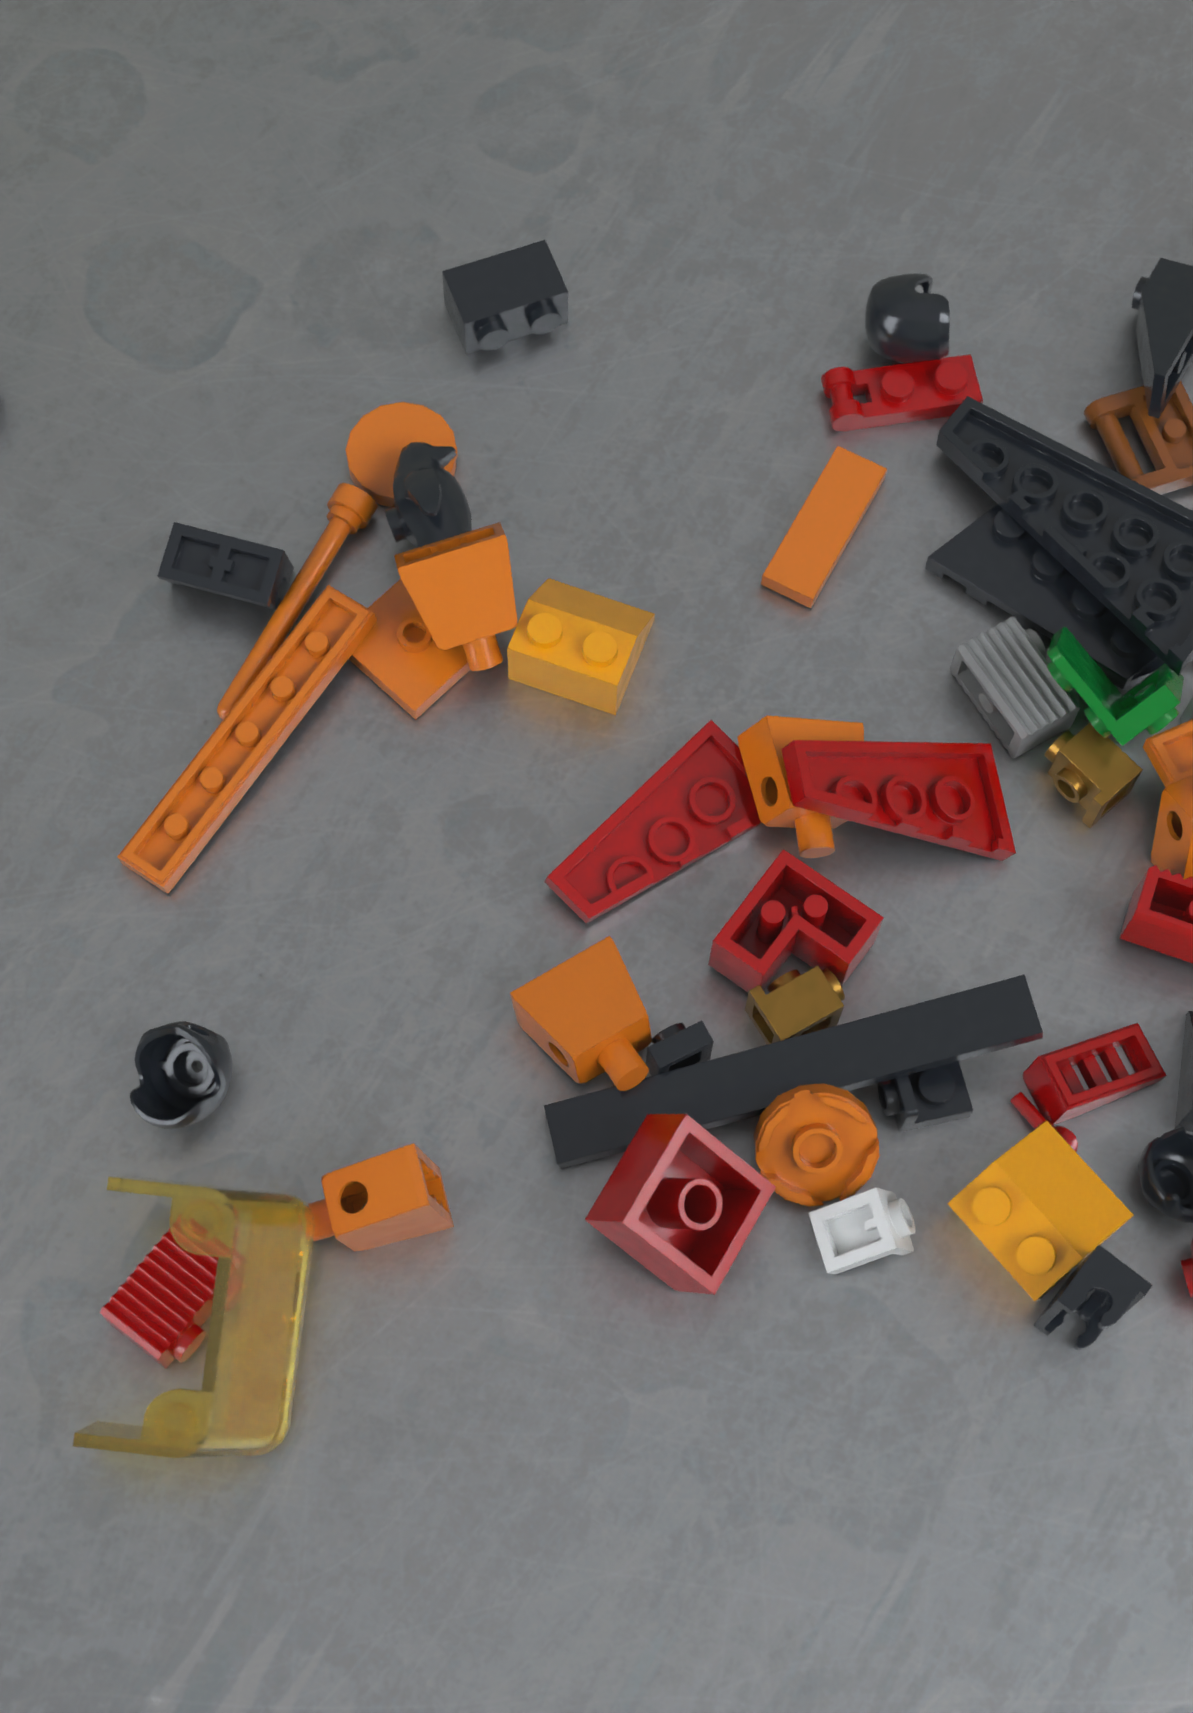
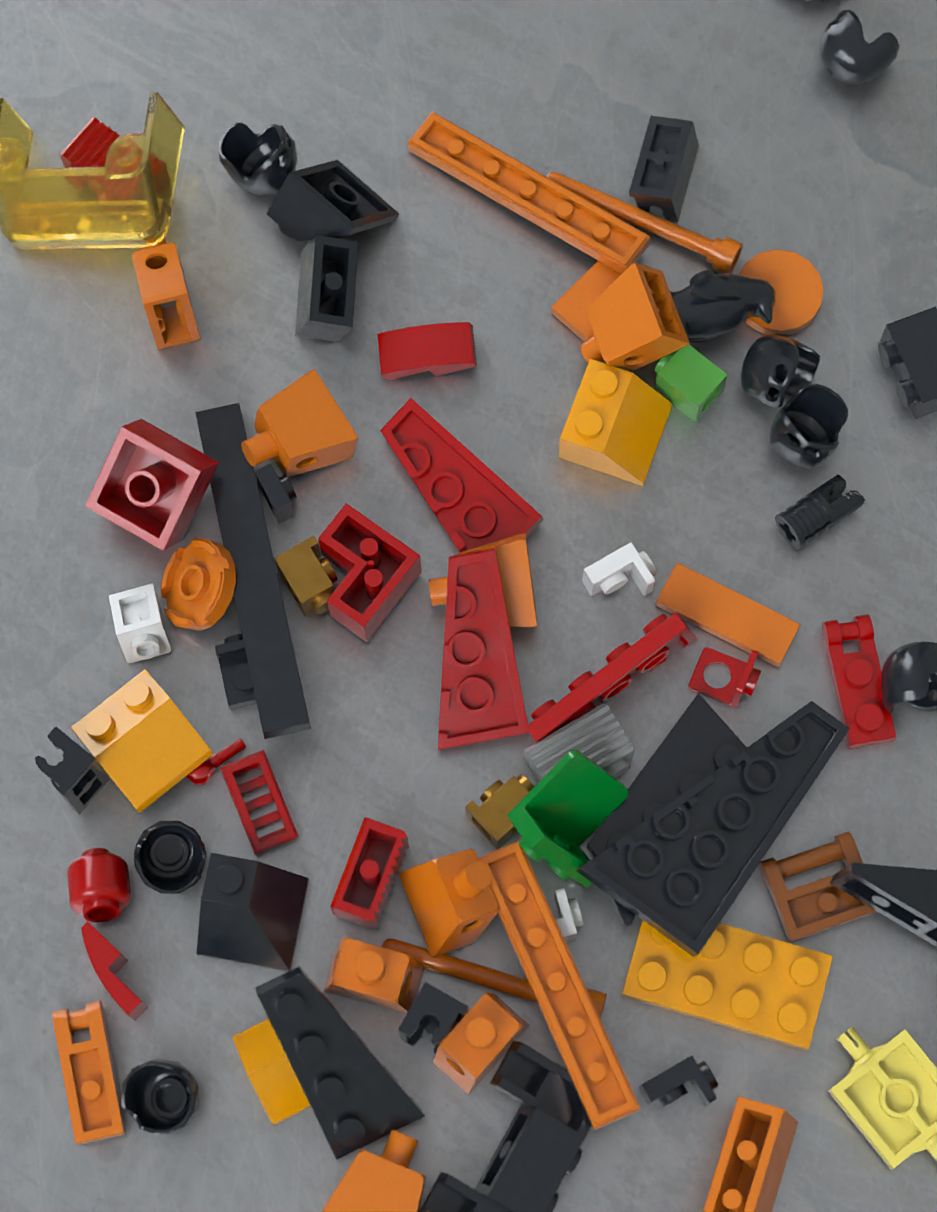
camera: 95 degrees right, 5 degrees up
none -> black slope [266,159,400,242]
none -> black brick [295,234,359,342]
none -> red slope [377,322,477,381]
none -> red wing [525,613,698,743]
none -> white bracket [582,542,657,596]
none -> bright green brick [654,344,728,423]
none -> red bracket [688,647,761,708]
none -> black helmet [741,335,820,408]
none -> black helmet [769,384,848,469]
none -> black hinge [775,474,865,550]
none -> black helmet [819,10,899,85]

